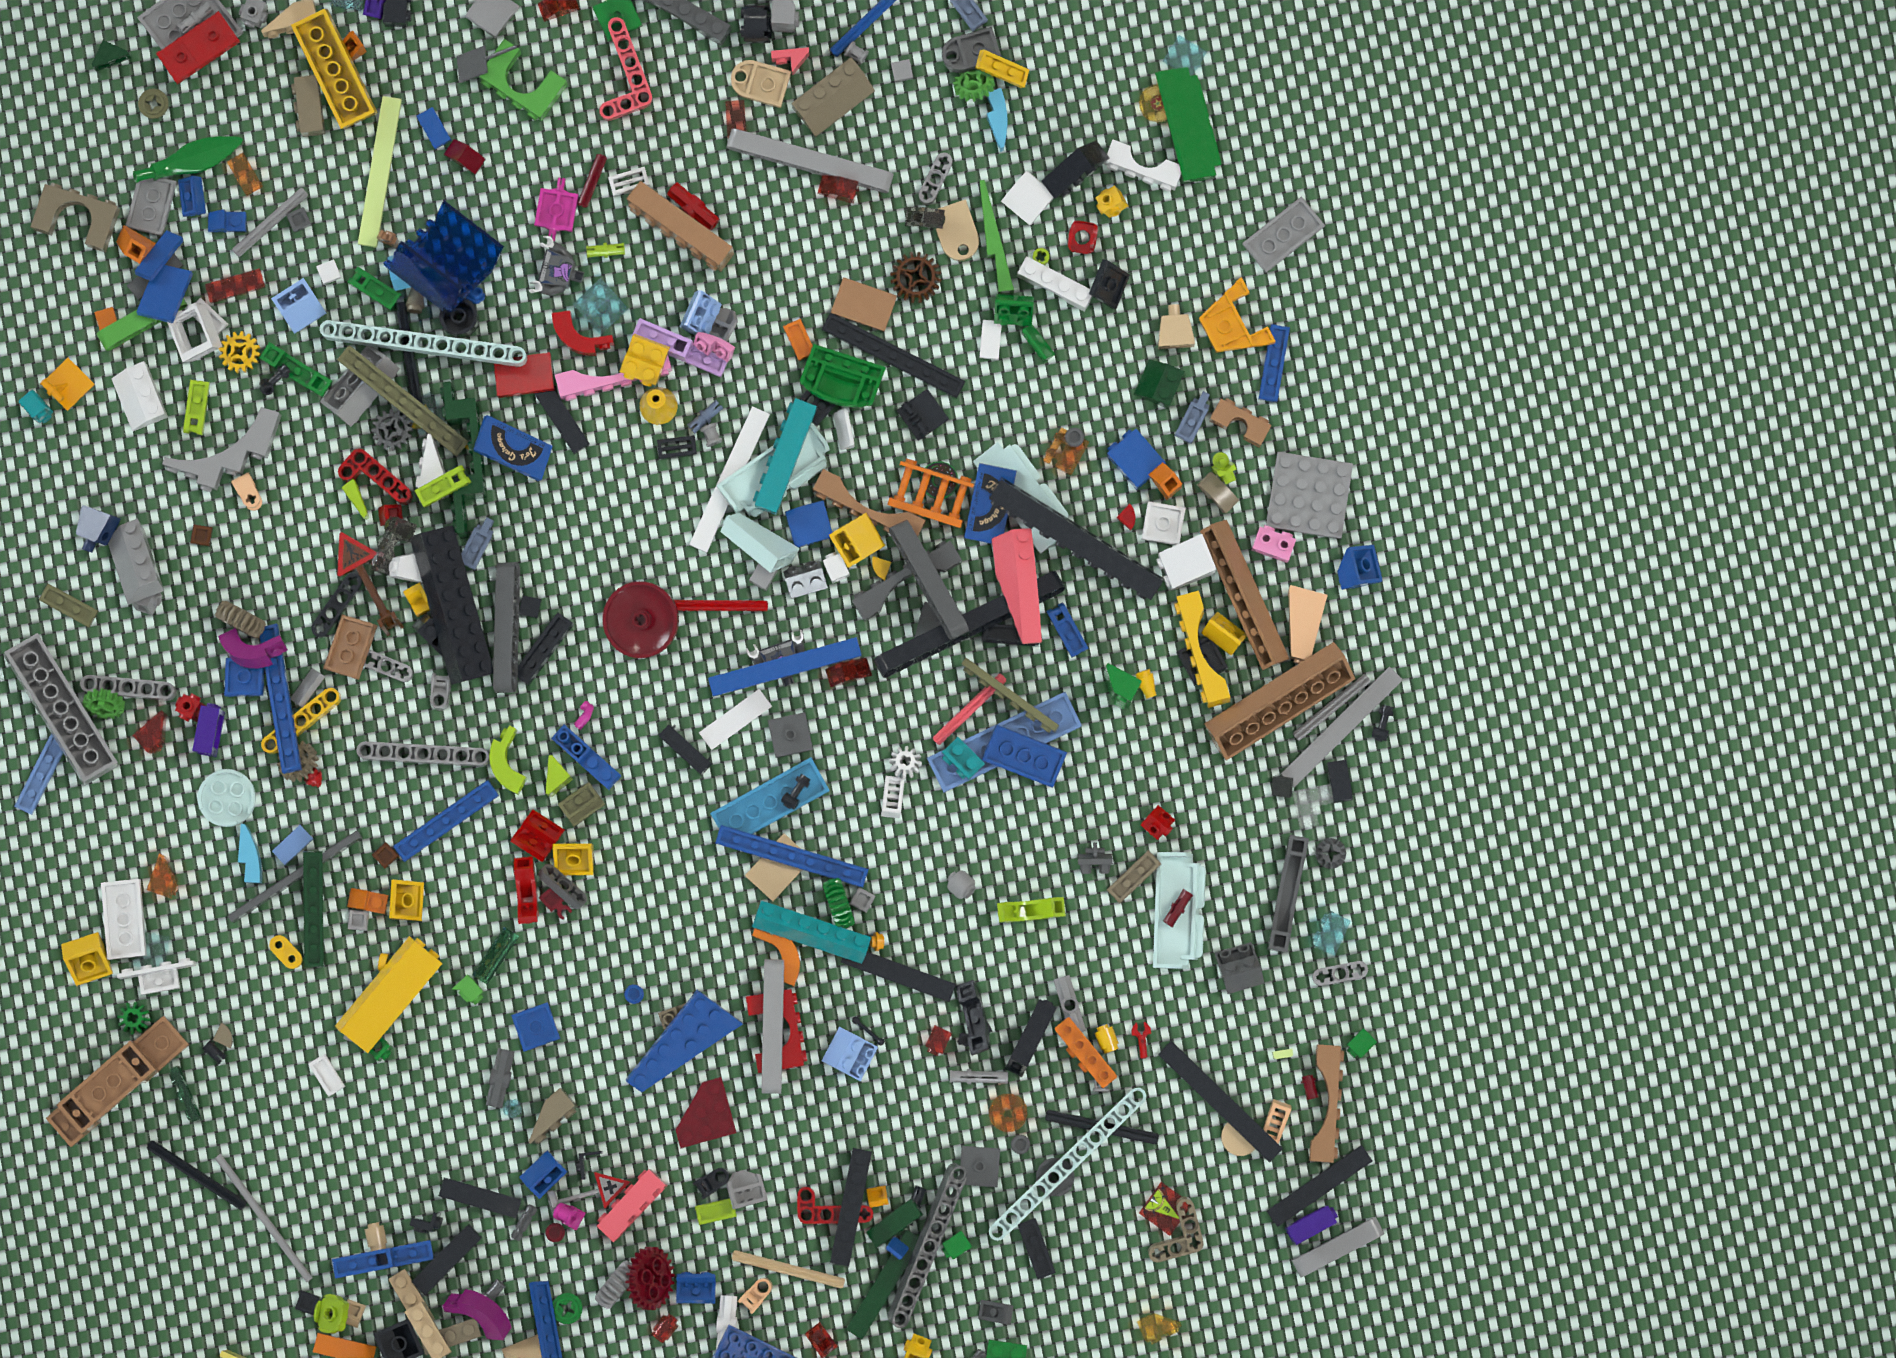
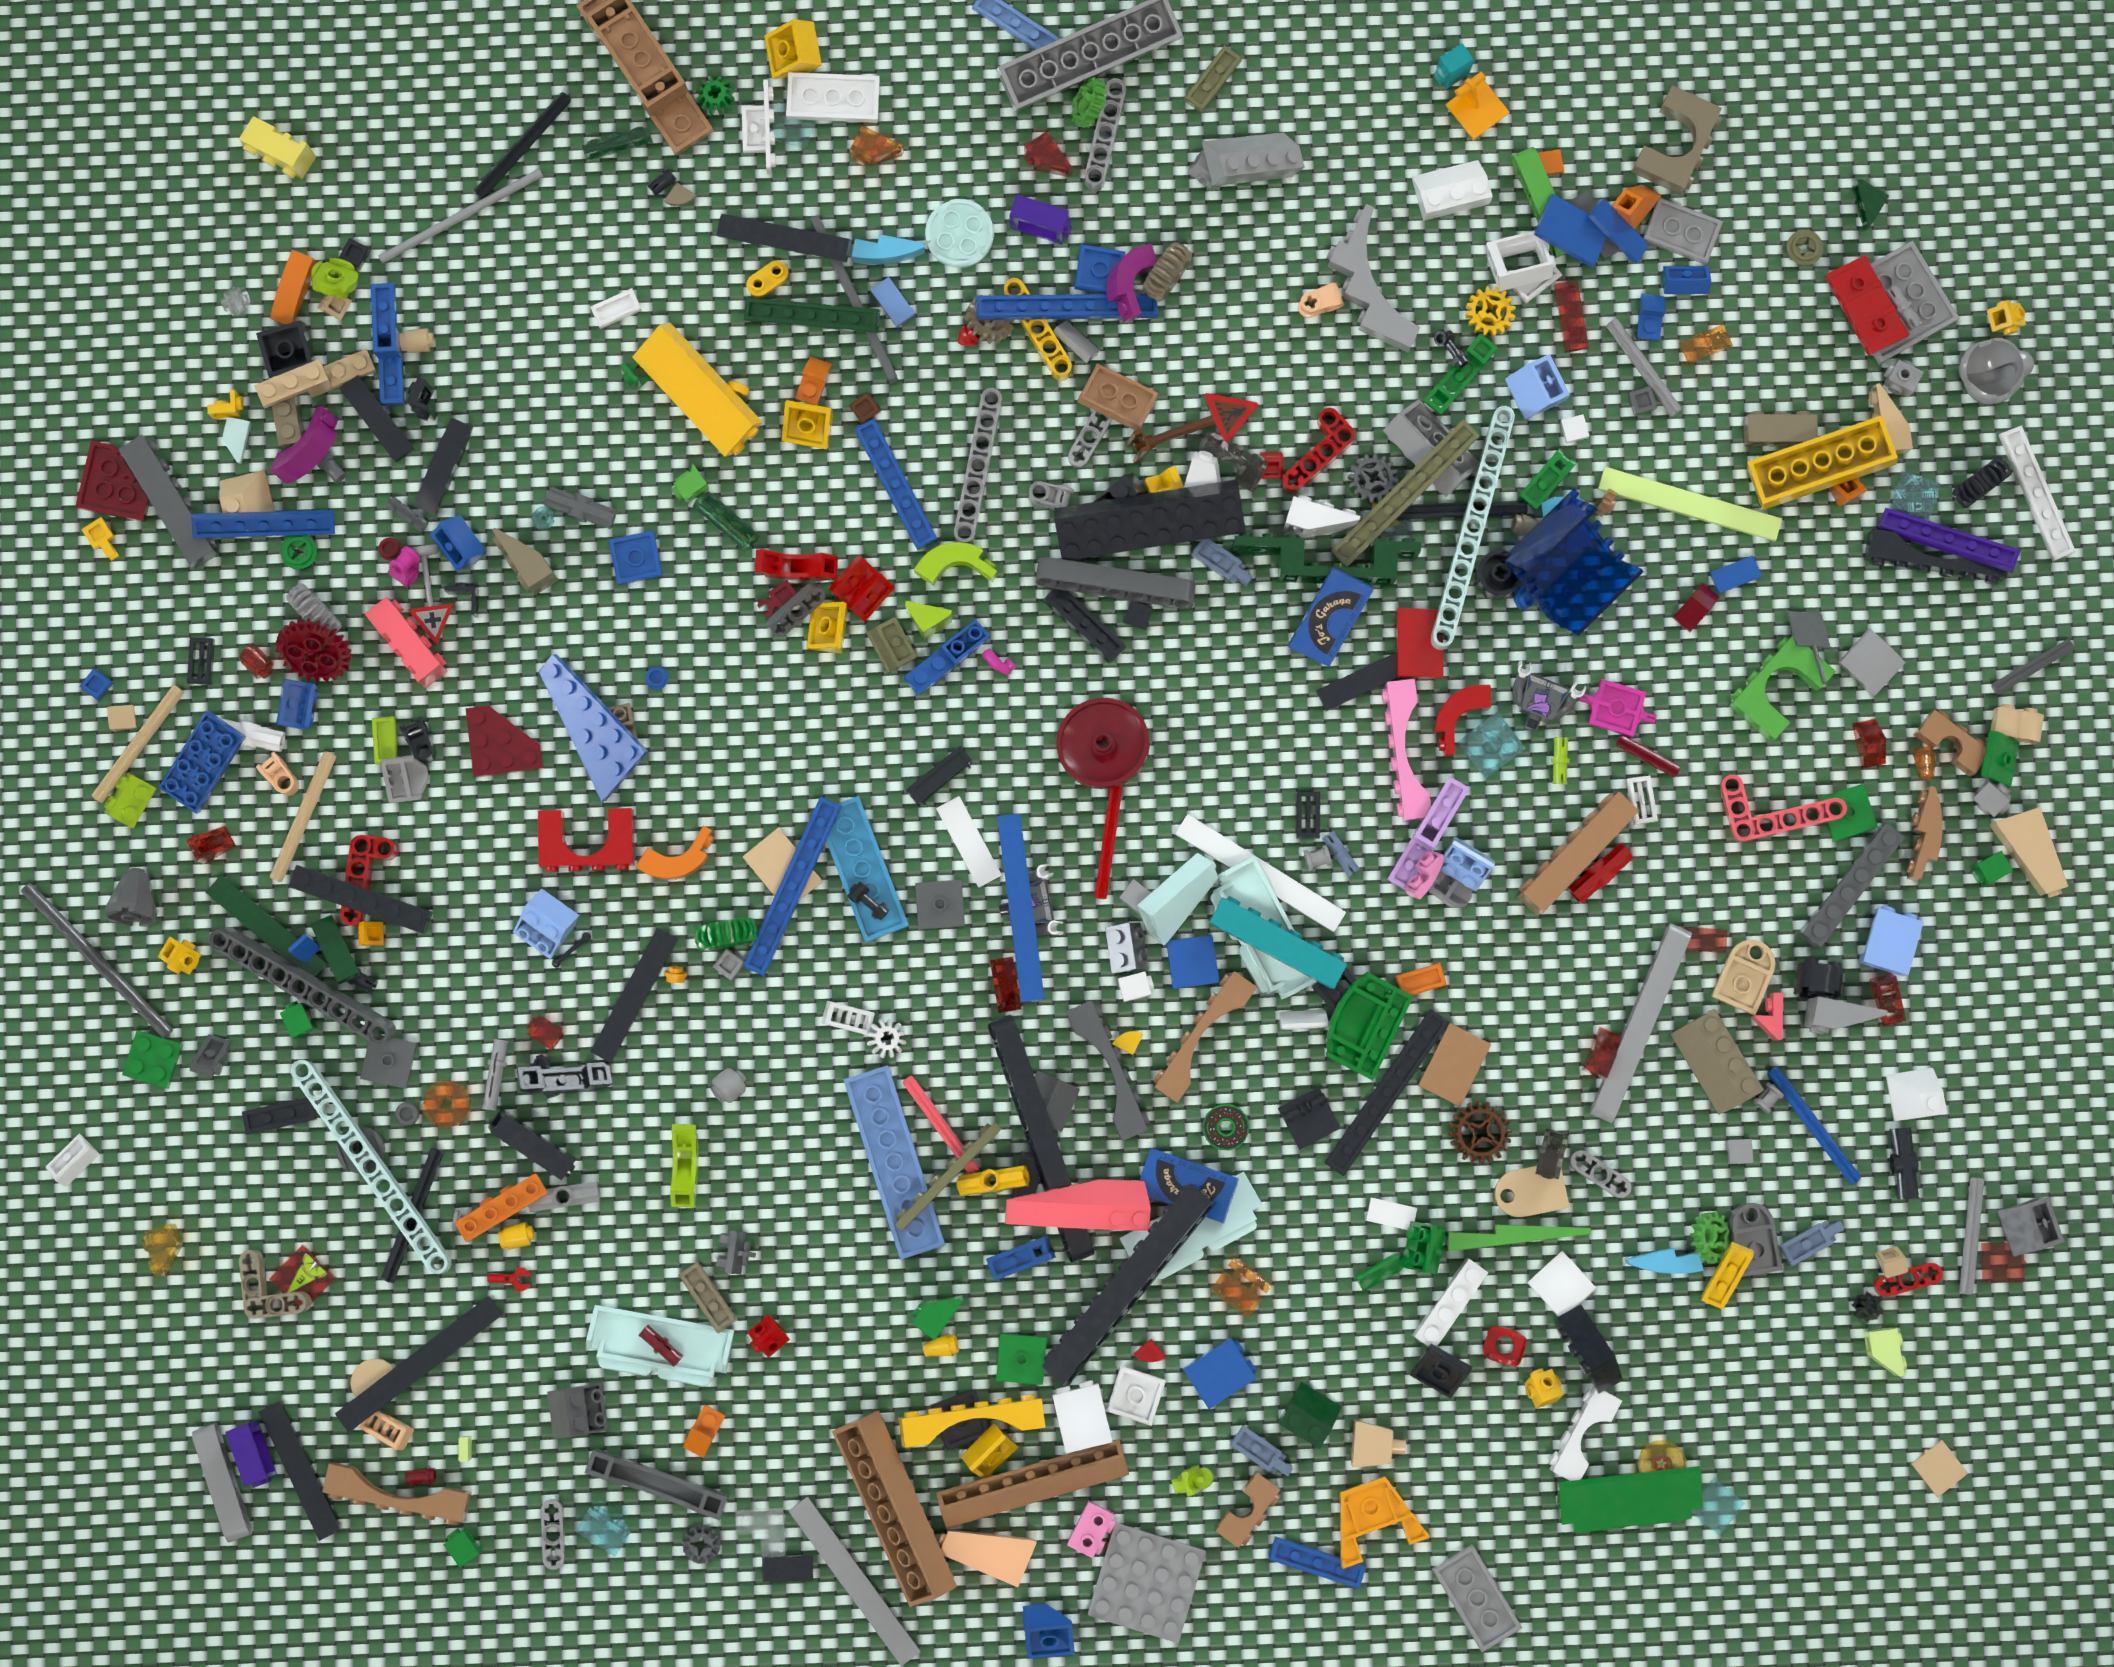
camera: 95 degrees right, 0 degrees up
torso [76,505,121,553] -> none
green animal [133,136,243,183] -> none
red brick [175,693,206,722] -> none
lime plate [183,380,210,435] -> none
reddish brown tile [190,524,213,547] -> none
black beam [311,573,363,638] -> none
lime slope [342,479,369,520] -> none
light grey tile [348,910,369,931] -> none
lime plate [414,465,471,508] -> none
yellow plate [620,334,670,387] -> none
yellow cone [639,387,678,425] -> none
teal brick [752,900,871,964] -> none
light grey beam [761,959,784,1094] -> none
yellow slope [829,513,885,568] -> none
orange fence [887,458,975,528] -> none
dark grey beam [889,520,969,640] -> none
teal bracket [942,737,985,780] -> none
blue tile [982,724,1067,788] -> none
lime bush [1032,248,1049,265] -> none
dark grey tile [1065,428,1084,447] -> none
orange slope [1148,462,1182,500] -> none
dark tan slope [1197,472,1239,513] -> none
pearl dark grey tile [1272,775,1293,798] -> none
light grey axle [1293,674,1370,741] -> none
black bar [1371,705,1394,742] -> none
none -> orange slope [683,1404,726,1458]
none -> black tile [716,214,852,263]
none -> yellow piece [956,1166,1030,1196]
none -> green plate [996,1333,1047,1385]

